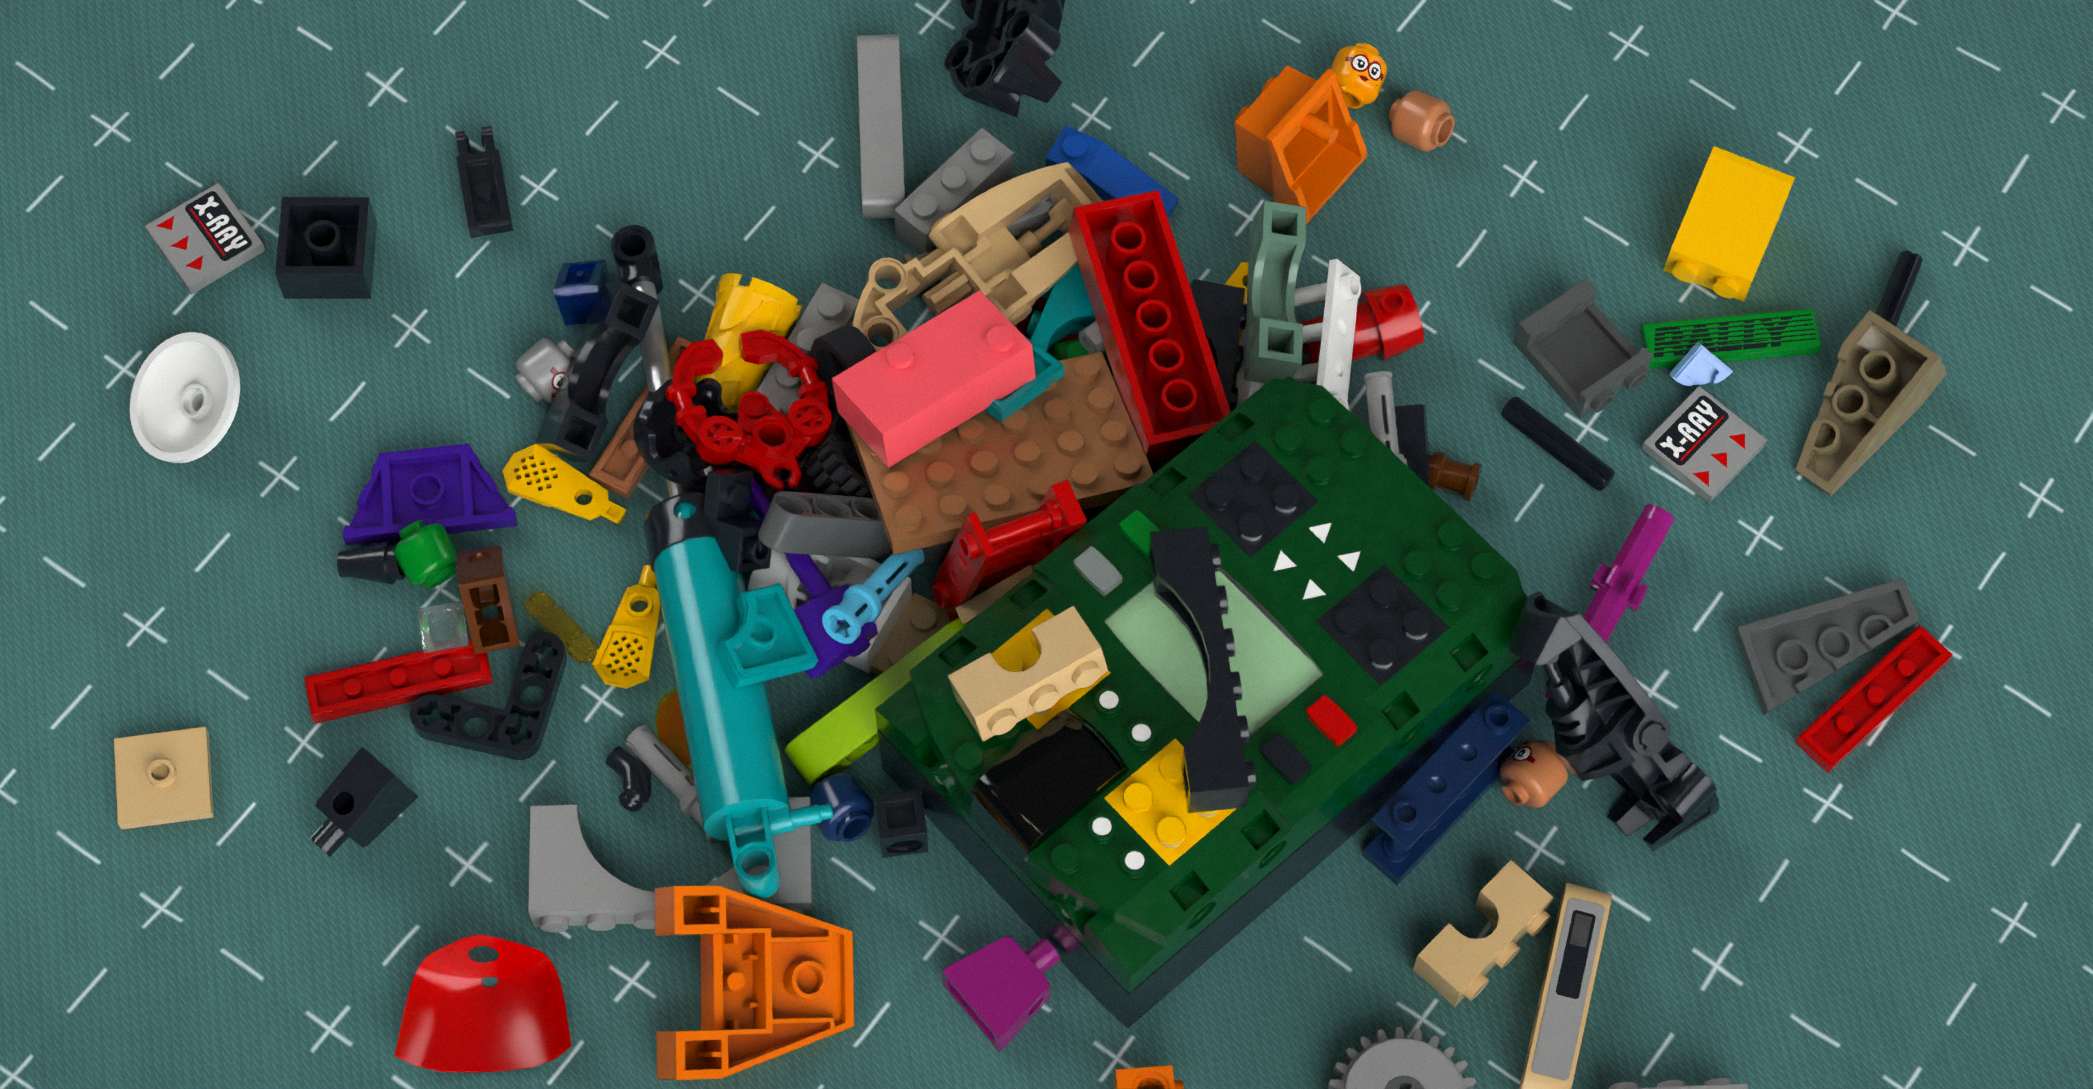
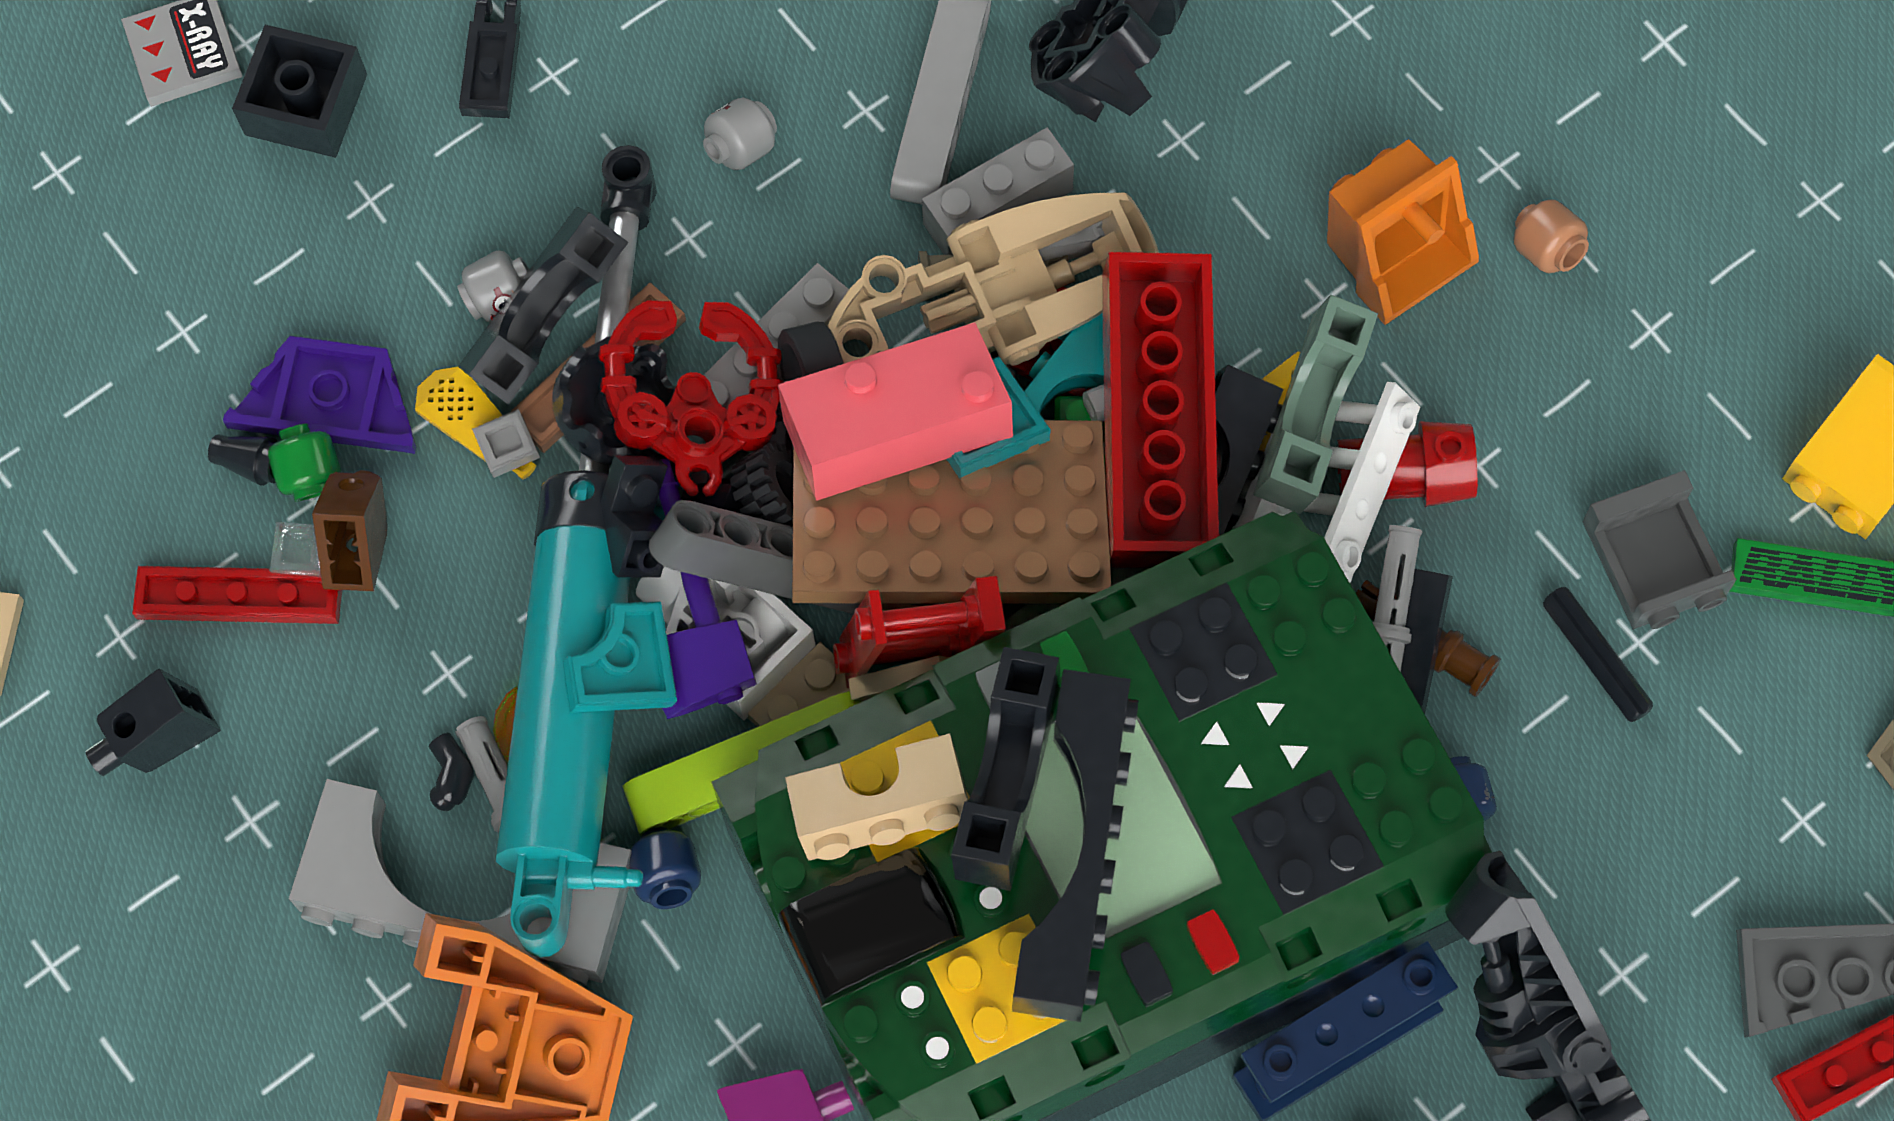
camera: 20 degrees right, 5 degrees up
white dish [130,332,240,463] -> none
red piece [394,934,572,1073] -> none
black beam [410,632,567,760] -> none
clear yellow axle [524,591,598,664] -> none
clear blue slope [553,260,607,325] -> none
yellow piece [592,565,661,689] -> none
yellow cone [696,273,803,412] -> none
medium azure pin [822,549,925,644] -> none
black brick [875,789,928,858] -> none
blue slope [1045,125,1178,219] -> none
light orange head [1330,43,1388,109] -> none
nougat head [1499,740,1568,808] -> none
magenta piece [1545,504,1674,699] -> none
light grey tile [1641,386,1767,504] -> none
light blue tile [1669,342,1733,386] -> none
none -> light grey tile [472,409,540,478]
none -> light grey head [703,97,777,170]
none -> black arch [951,647,1061,891]

